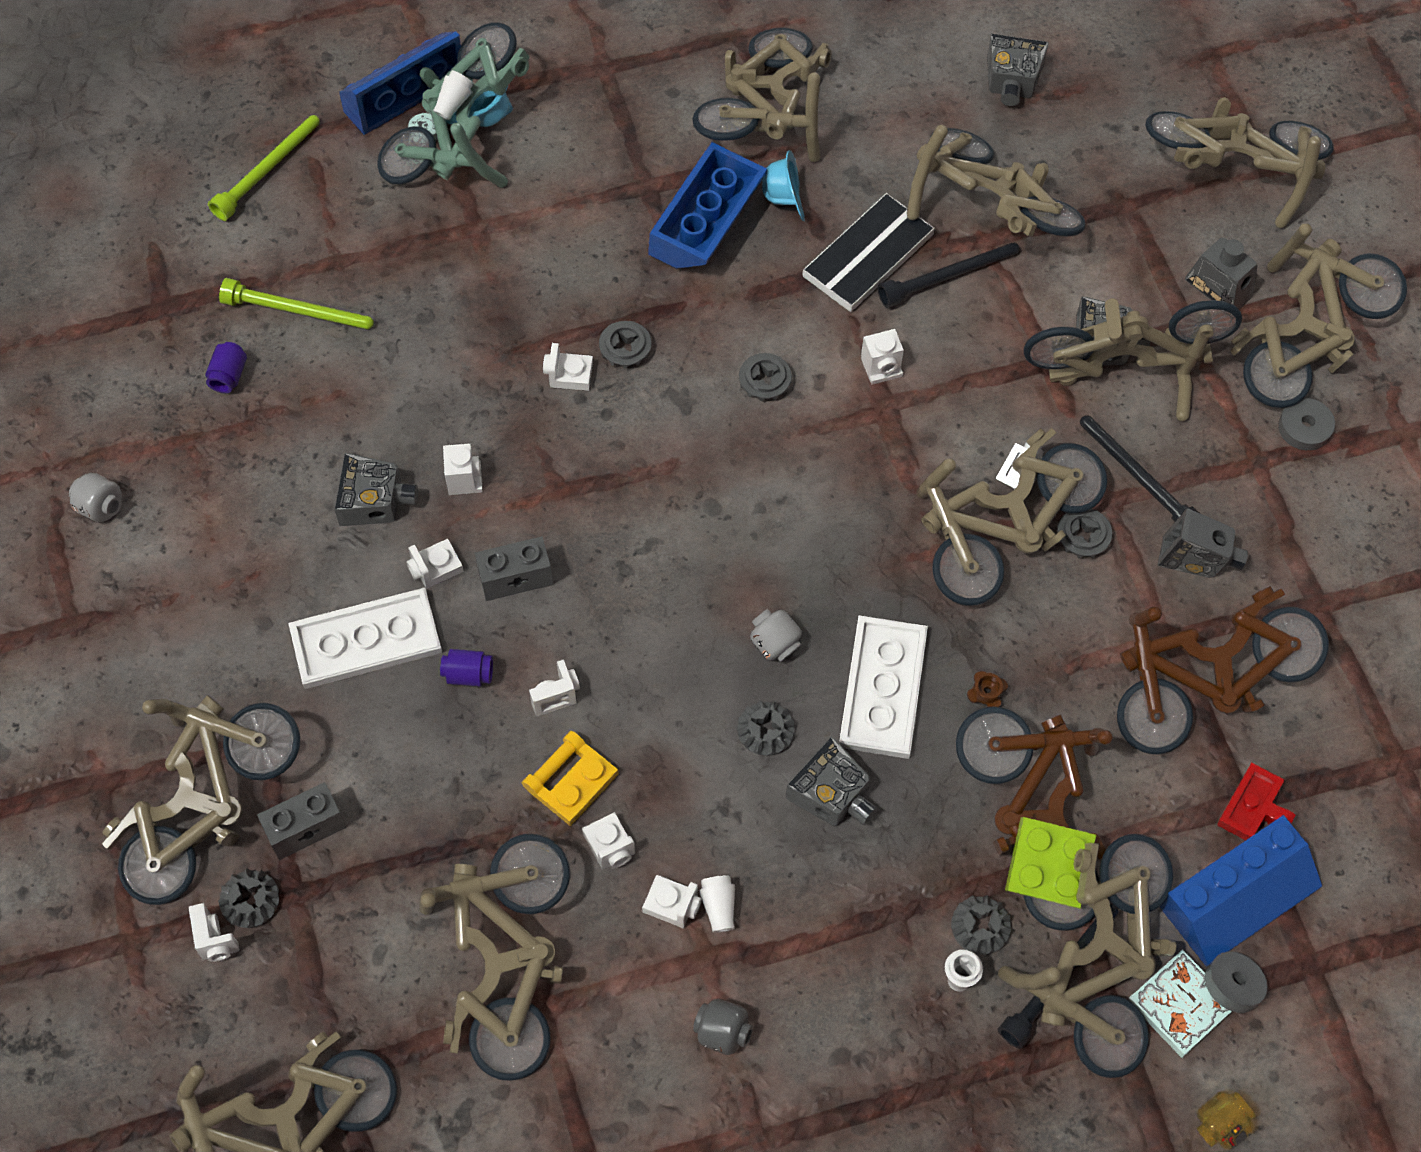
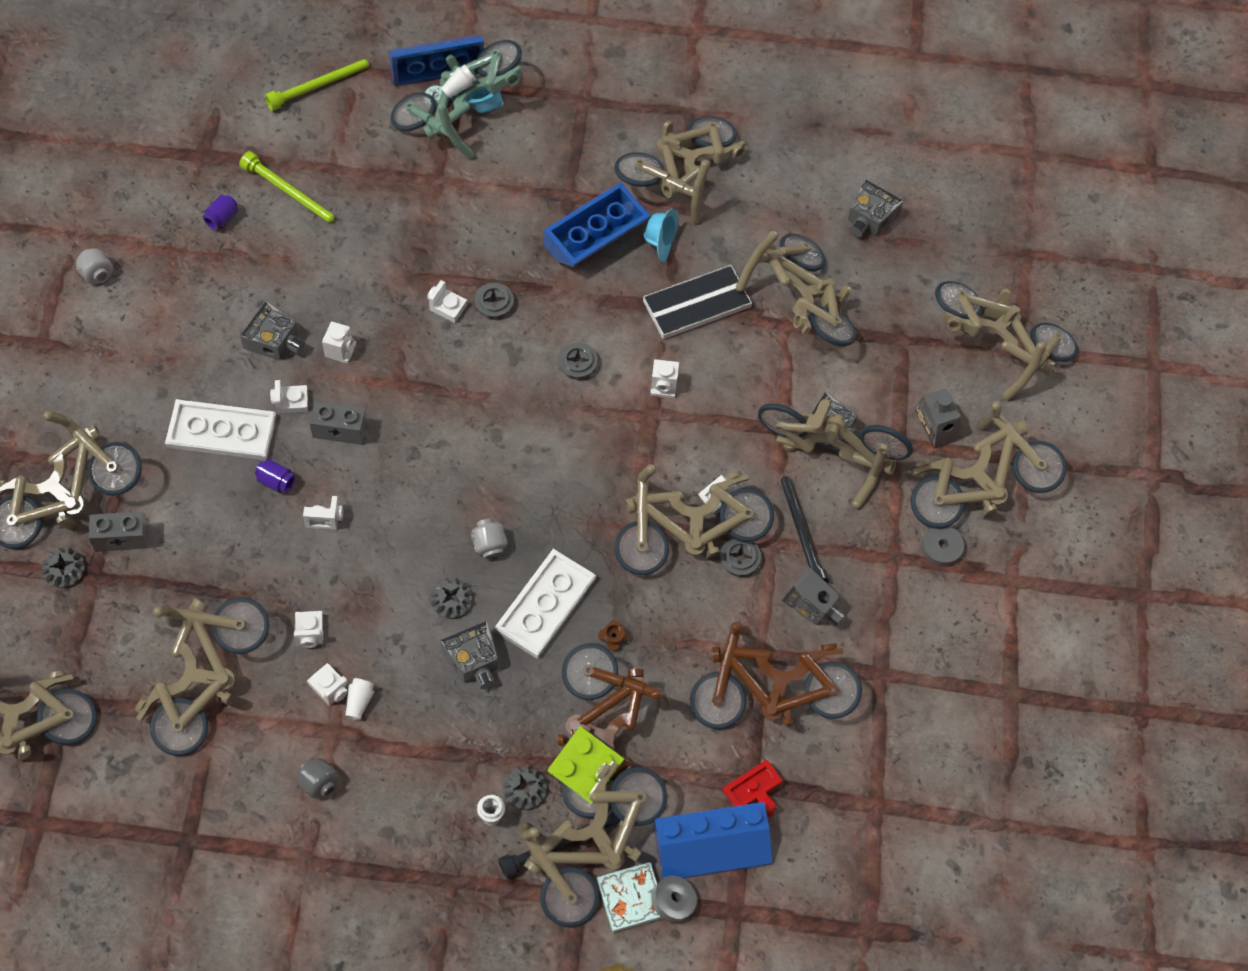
camera: 20 degrees right, 0 degrees up
white bracket [189,903,240,962] -> none
yellow plate [521,731,619,826] -> none
black piece [878,242,1020,308] -> none

